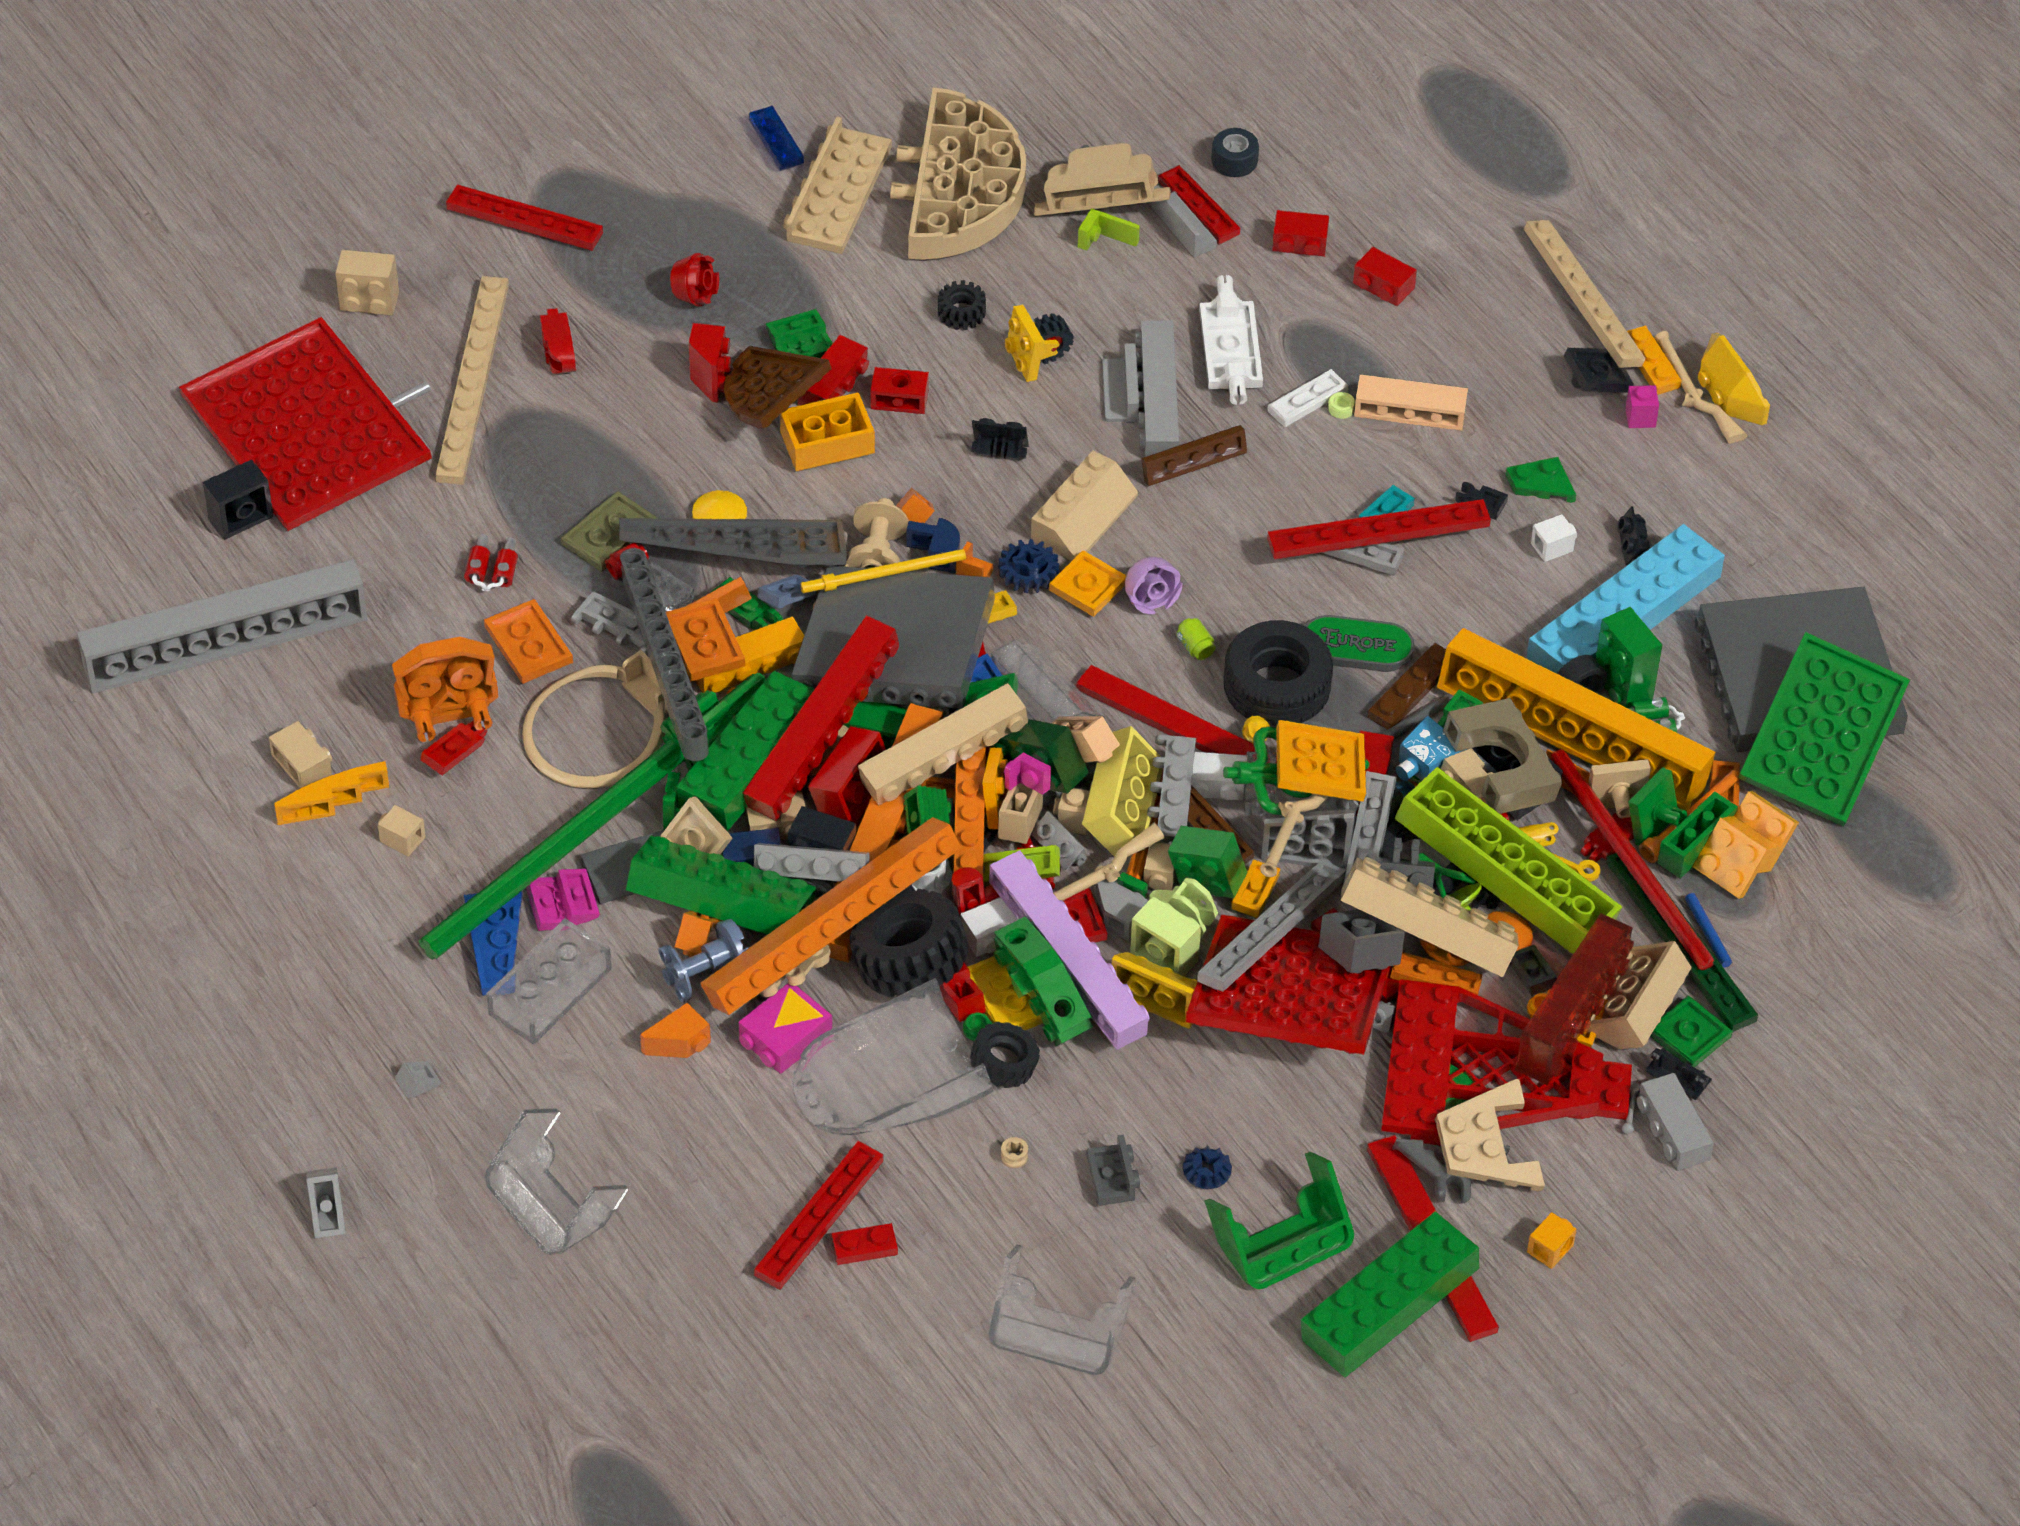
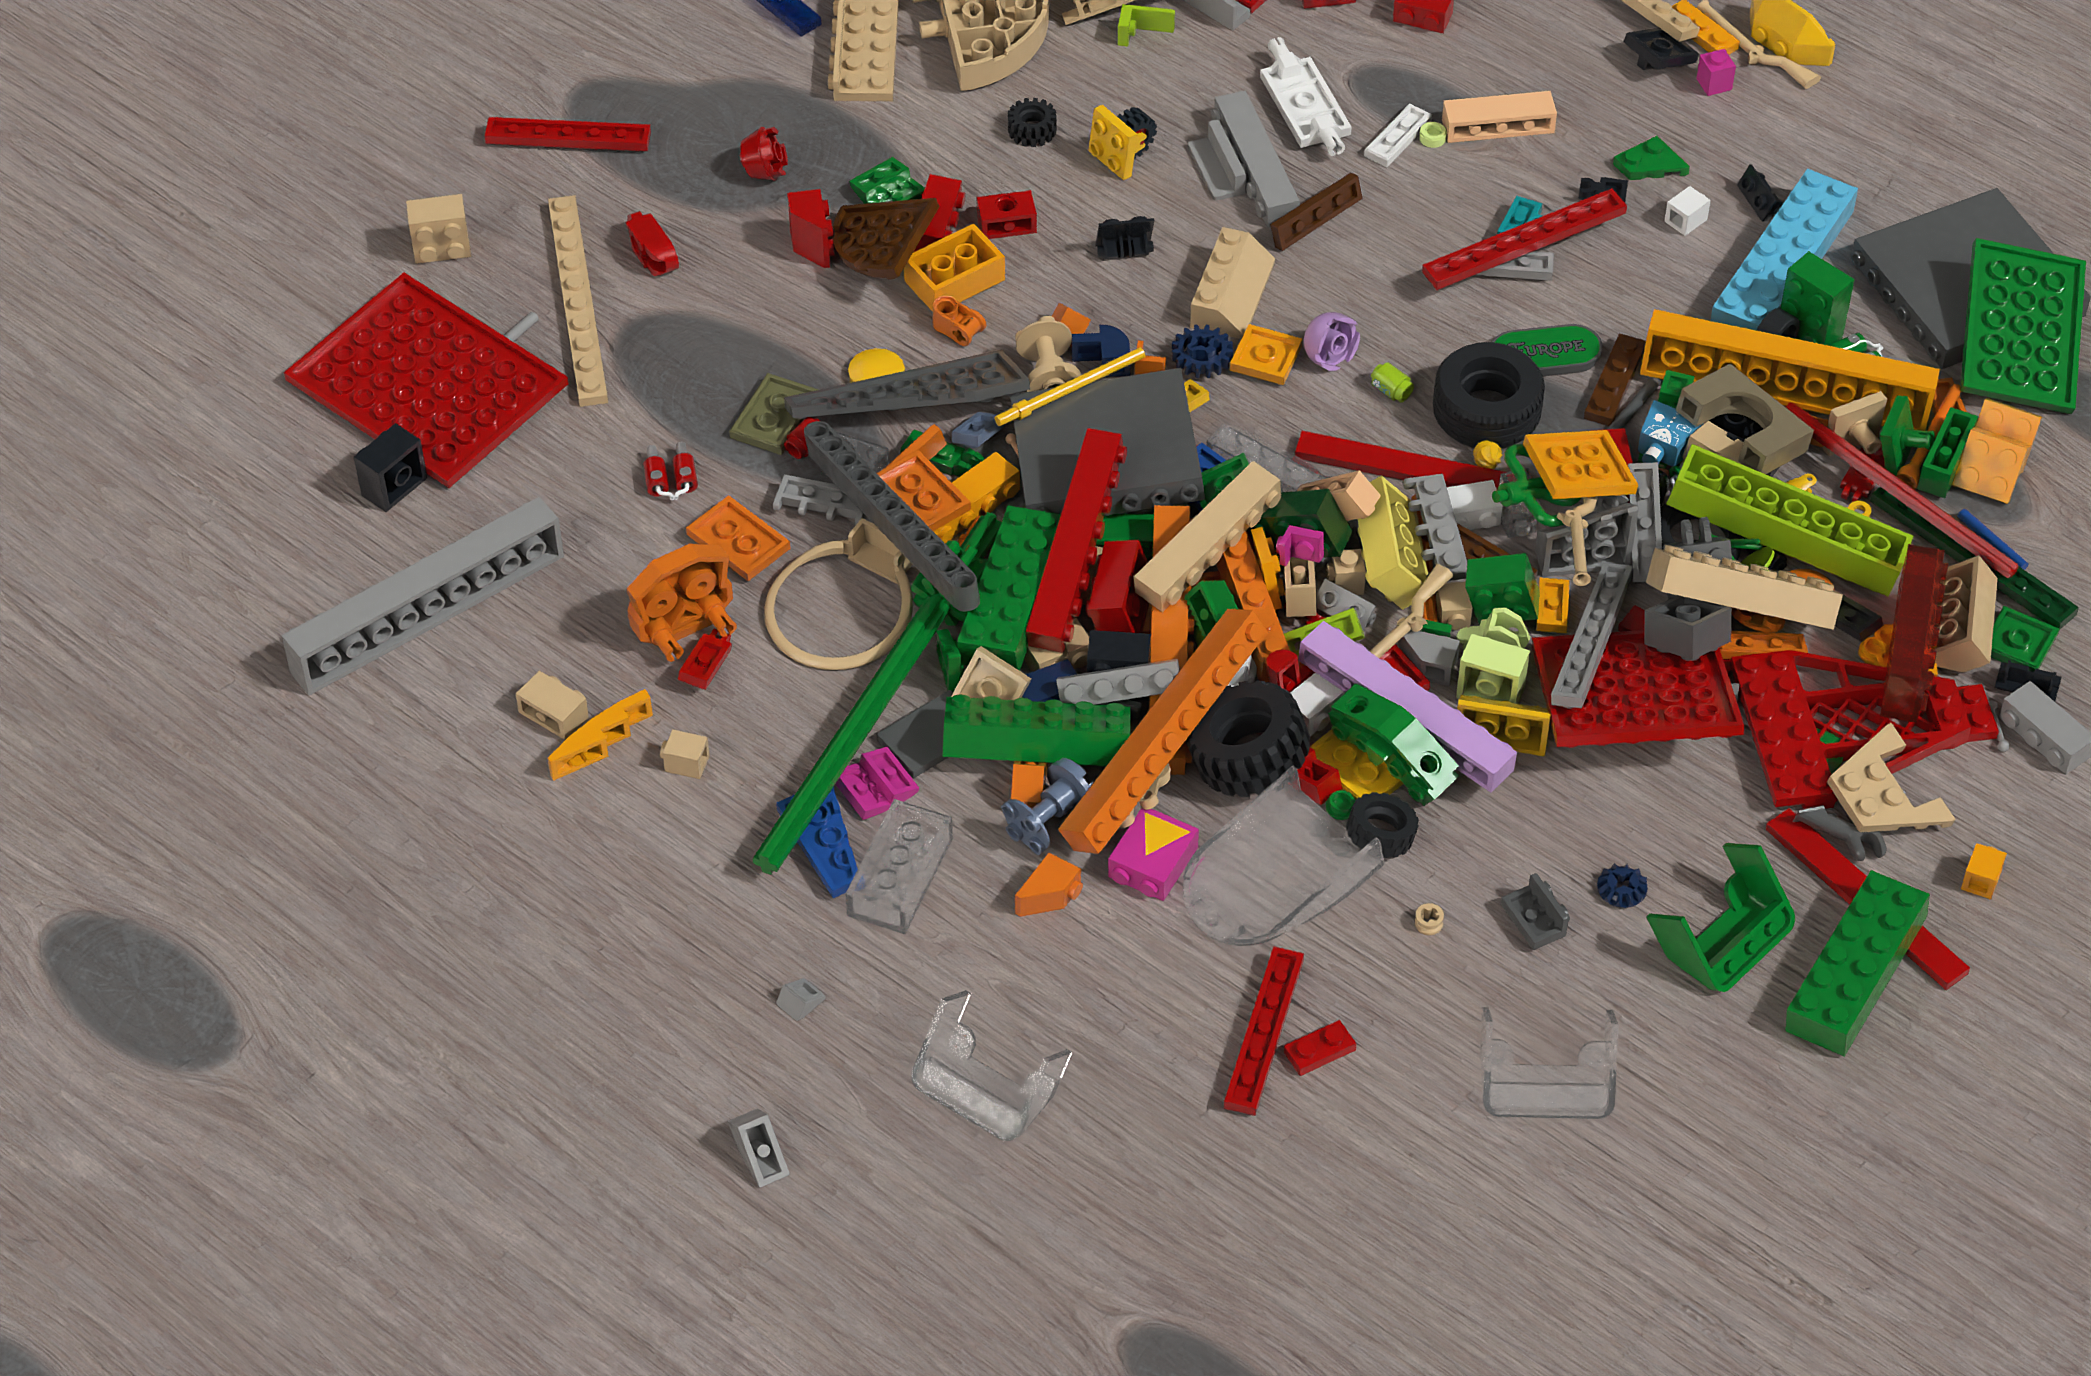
camera: 15 degrees left, 0 degrees up
none -> orange piece [933,296,987,346]

